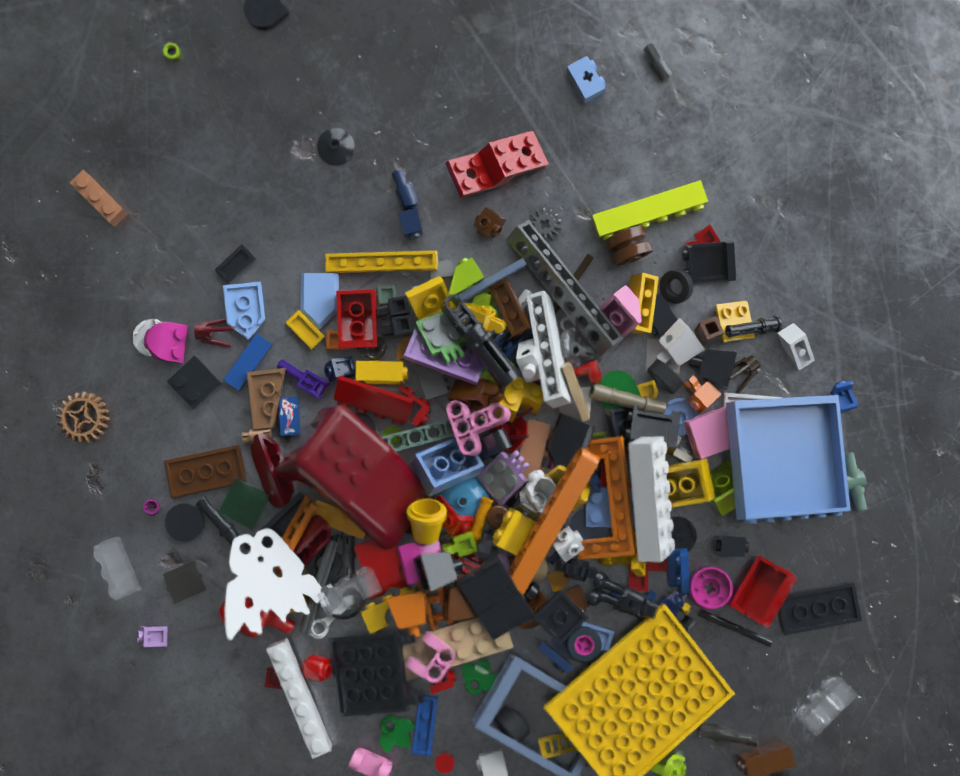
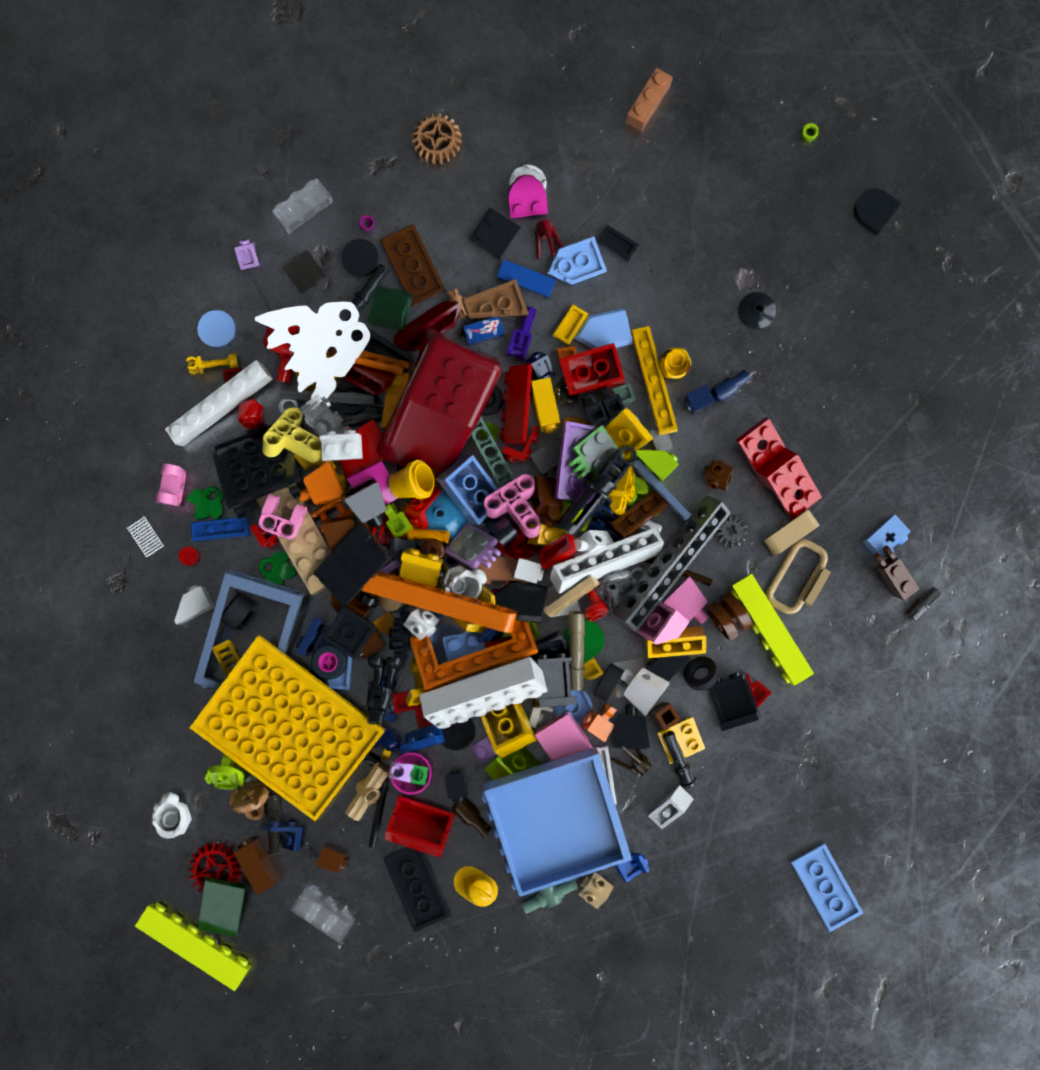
camera: 75 degrees right, 0 degrees up
none -> yellow bar [186,353,238,375]
none -> light blue tile [197,310,236,348]
none -> medium nougat tile [229,781,269,820]
none -> dark blue bracket [260,821,303,851]
none -> light yellow beam [262,407,322,463]
none -> reddish brown brick [316,844,348,874]
none -> white bracket [319,430,363,461]
none -> tan piece [345,762,389,821]
none -> leg [388,762,428,785]
none -> dark brown arm [453,800,491,837]
none -> yellow piece [454,866,498,907]
none -> lavender bracket [470,736,497,764]
none -> white brick [514,558,544,584]
none -> red tile [538,533,576,569]
none -> tan brick [578,872,614,909]
none -> yellow hair [660,347,691,379]
none -> bright pink torso [662,577,710,624]
none -> tan beam [764,510,820,556]
none -> tan bar [766,539,831,614]
none -> light blue tile [790,842,863,932]
none -> hinge [873,545,919,600]

